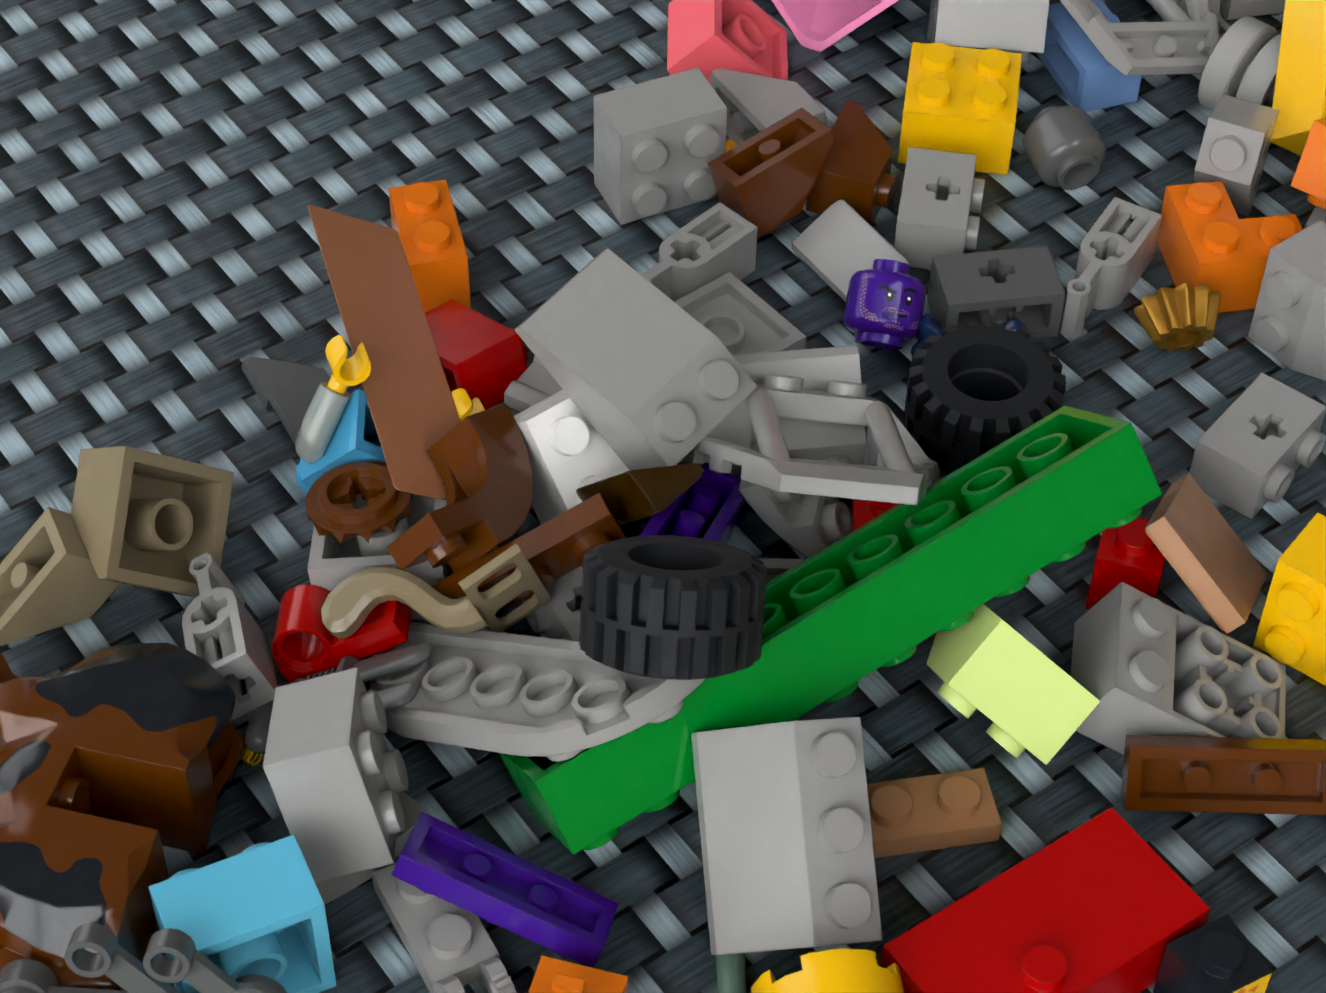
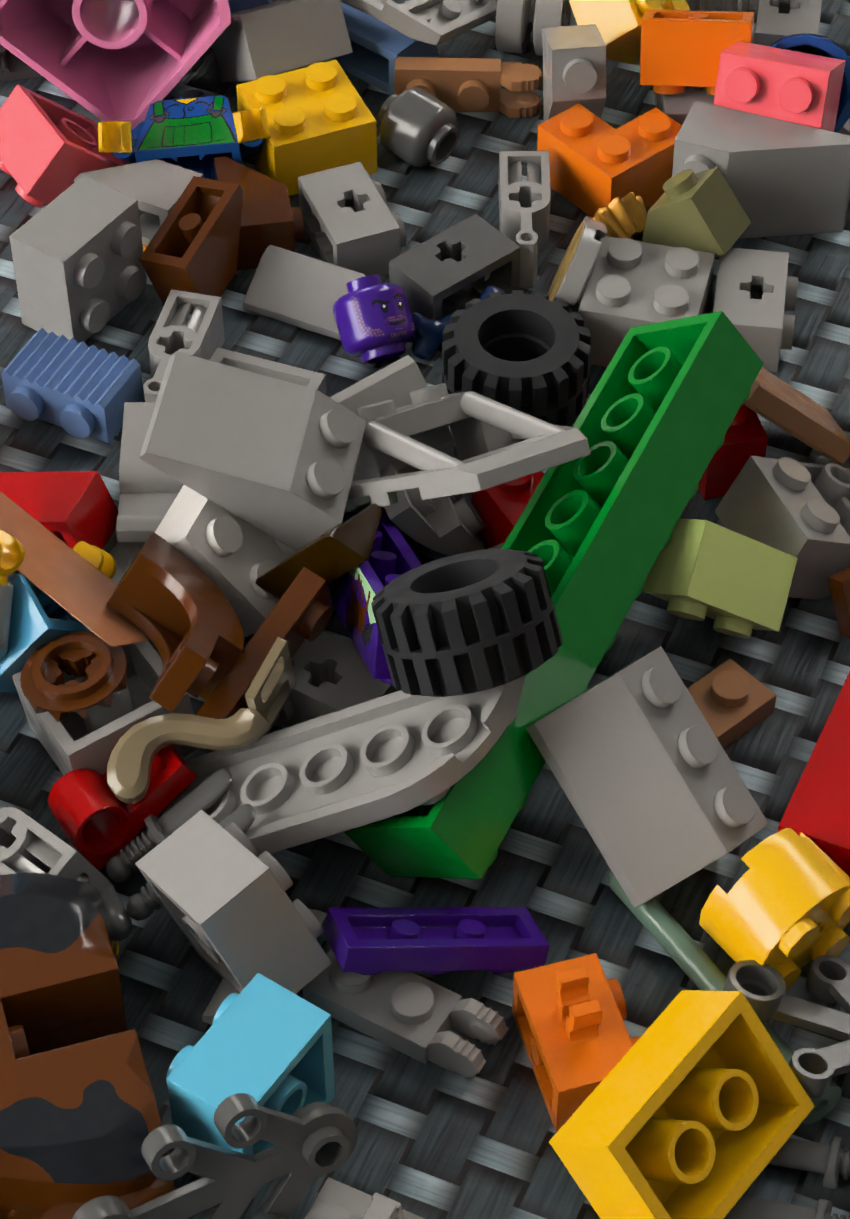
camera: 30 degrees left, 0 degrees up
none -> medium blue brick [1,327,144,444]
none -> torso [98,89,271,180]
none -> medium nougat hinge [394,57,543,118]
none -> light grey tile [547,216,608,306]
none -> light grey brick [578,236,715,367]
none -> olive slope [642,167,751,257]

